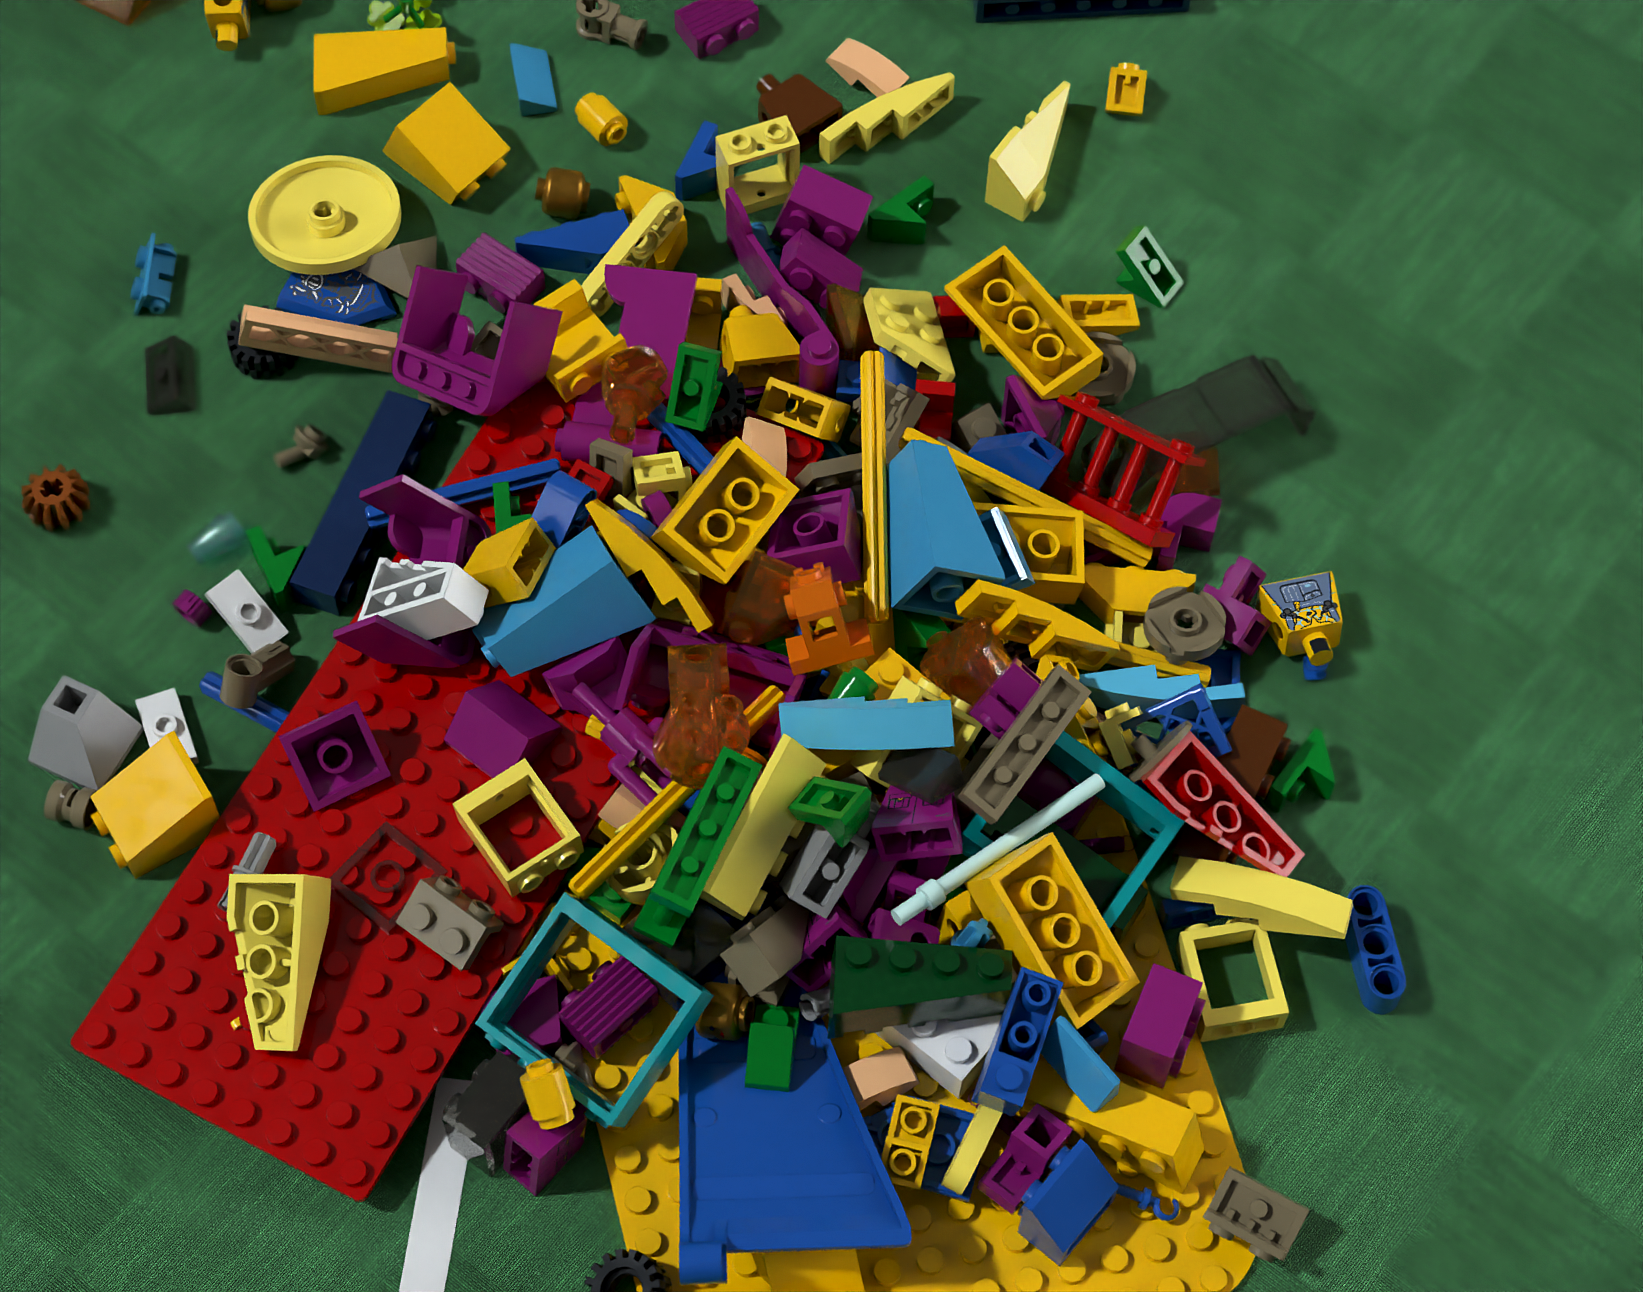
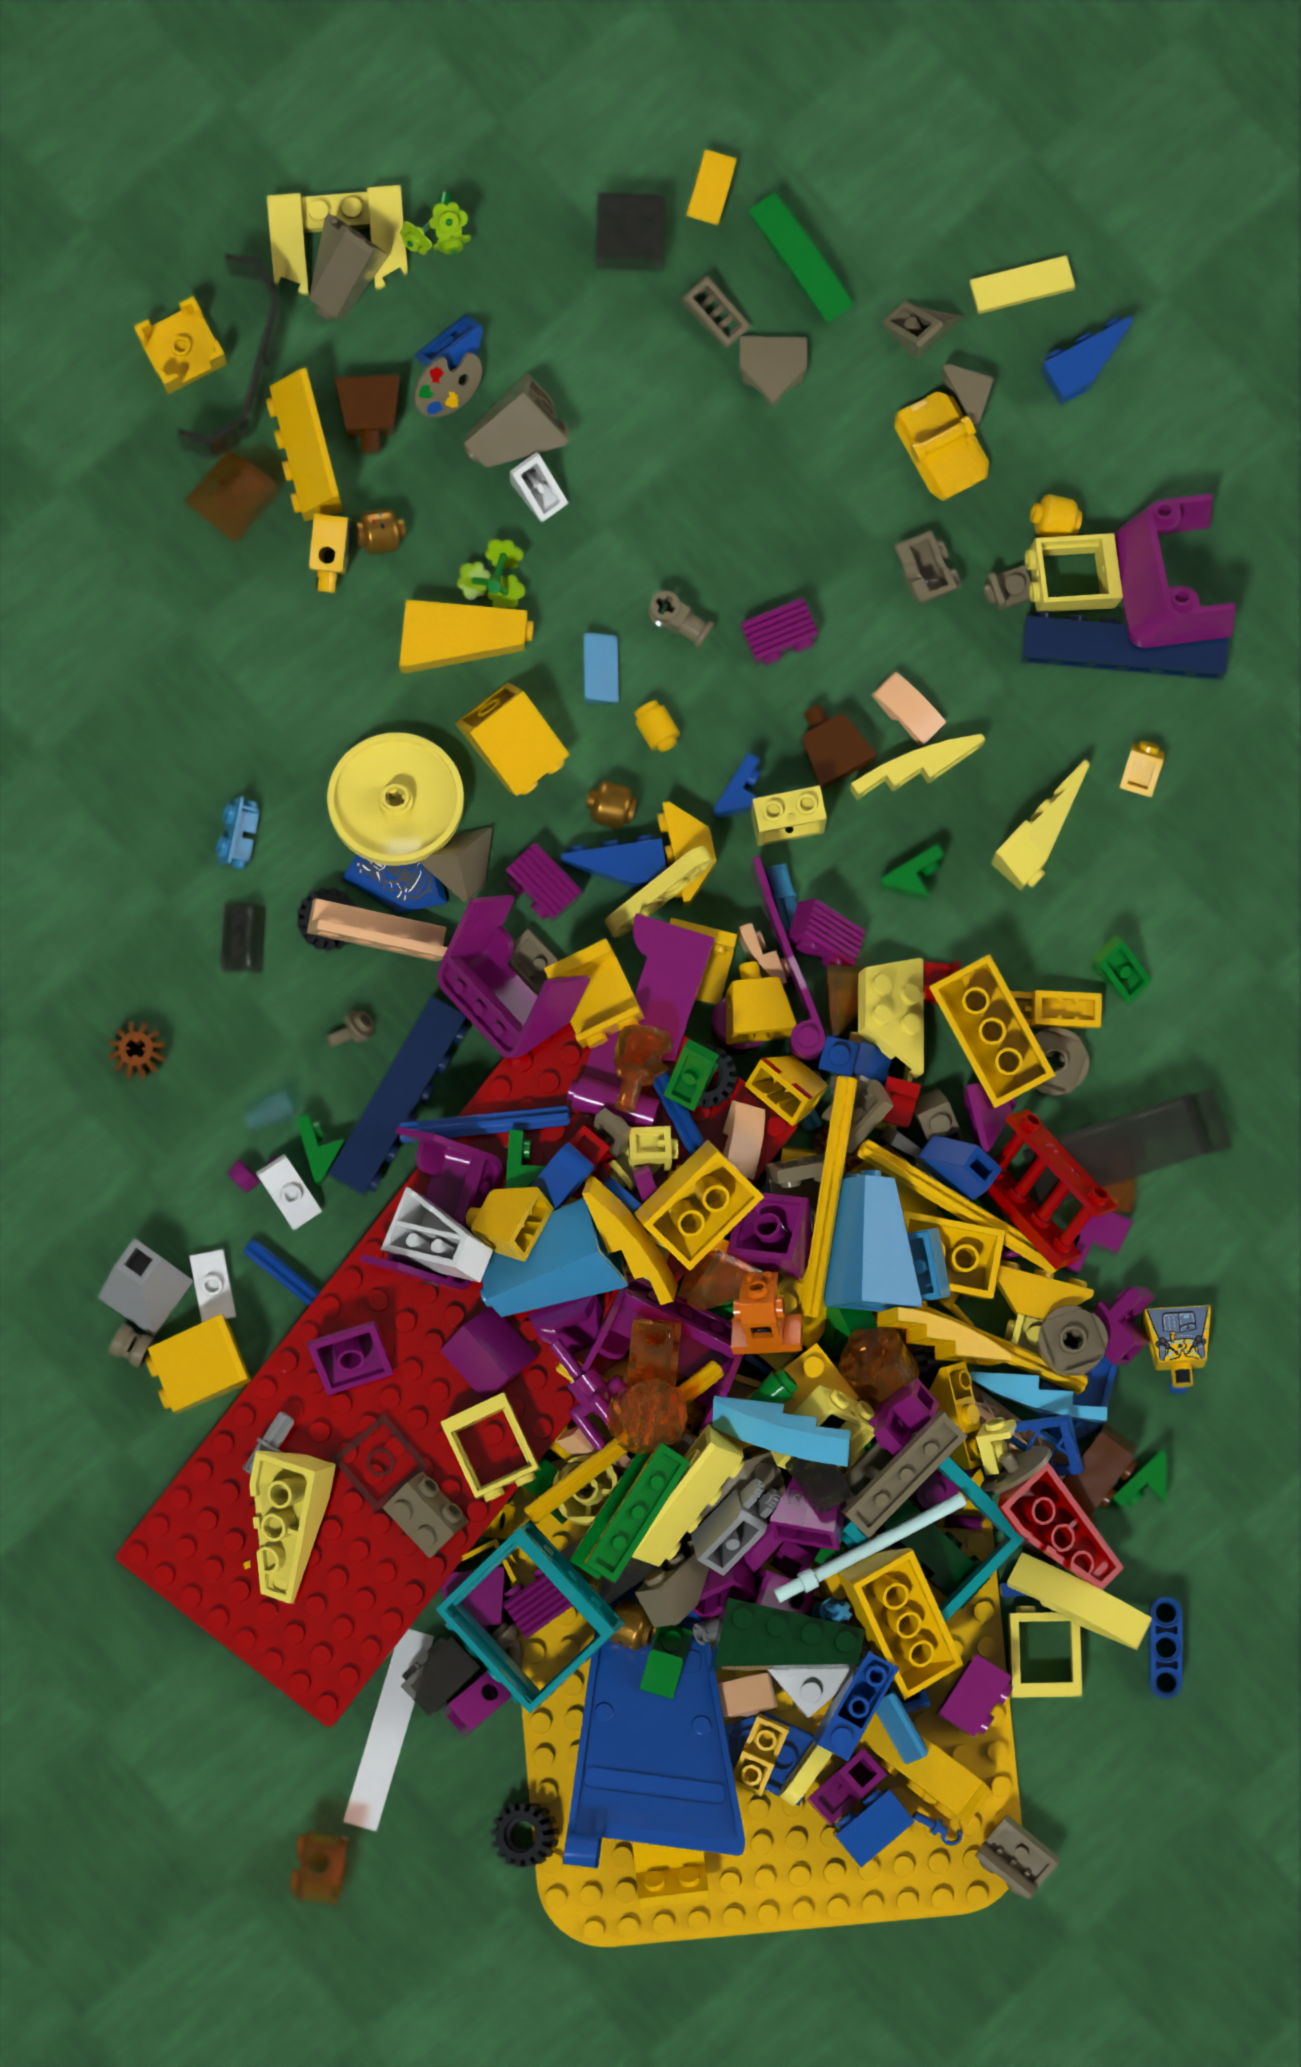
camera: 10 degrees right, 20 degrees up
dark tan piece [220,640,296,709] -> none
yellow brick [520,1058,575,1130] -> none
magenta piece [769,165,873,256] -> none
green slope [788,776,872,848] -> none

